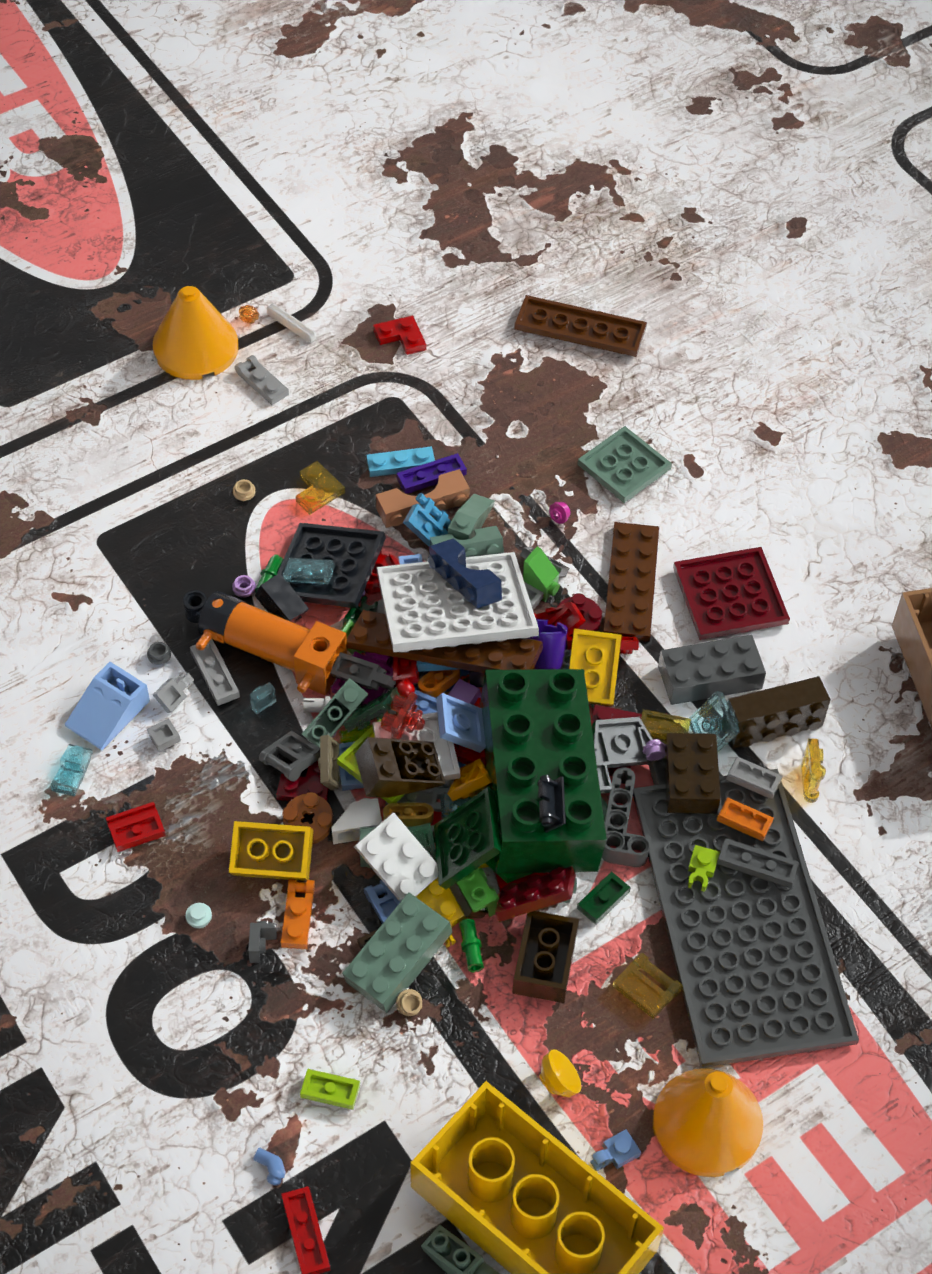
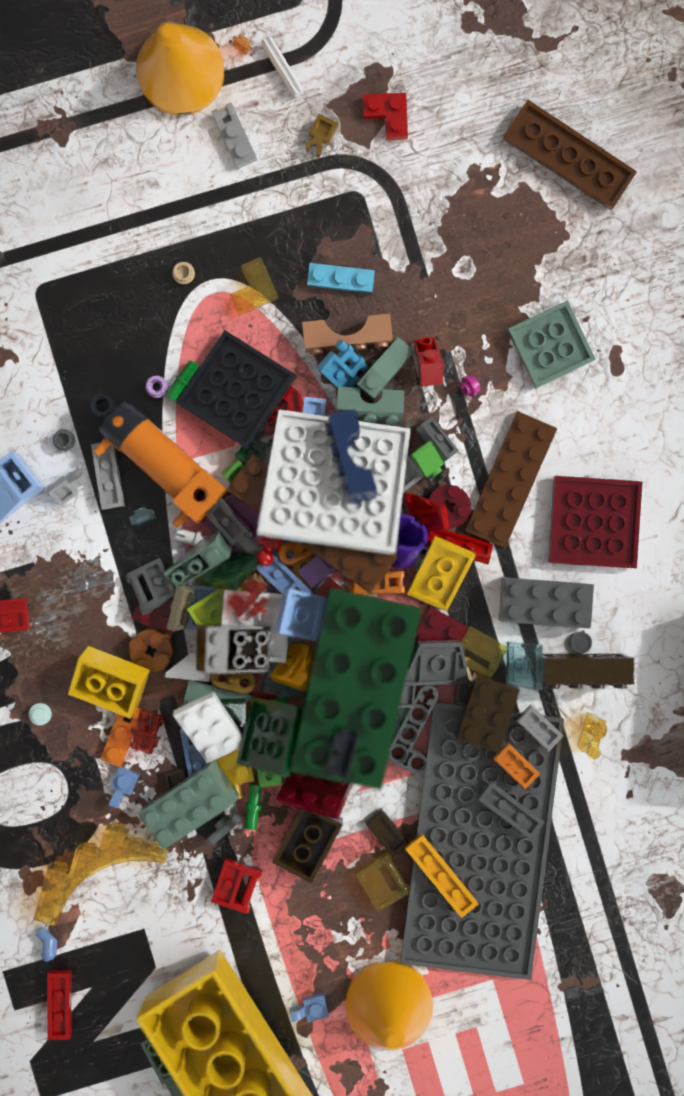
camera: 15 degrees right, 35 degrees up
light grey plate [147,718,181,752] -> none
dark grey bracket [248,921,277,963] -> none
black hinge [254,573,309,623] -> none
clear light blue plate [283,558,335,584] -> none
lime plate [300,1069,360,1110] -> none
tan plate [396,989,422,1016] -> none
dark purple plate [397,453,467,494] -> none
yellow piece [540,1050,581,1097] -> none
dark green plate [577,871,631,924] -> none
lavender plate [643,739,666,761] -> none
lime plate [688,845,720,892] -> none
none -> clear yellow arch [33,822,170,926]
none -> medium blue plate [109,766,140,808]
none -> clear red hips [130,709,164,754]
none -> dark grey piece [206,813,243,847]
none -> red plate [211,858,263,913]
none -> pearl gold plate [306,113,338,158]
none -> dark brown tile [365,808,410,857]
none -> light orange plate [405,833,478,918]
none -> red slope [414,337,444,387]

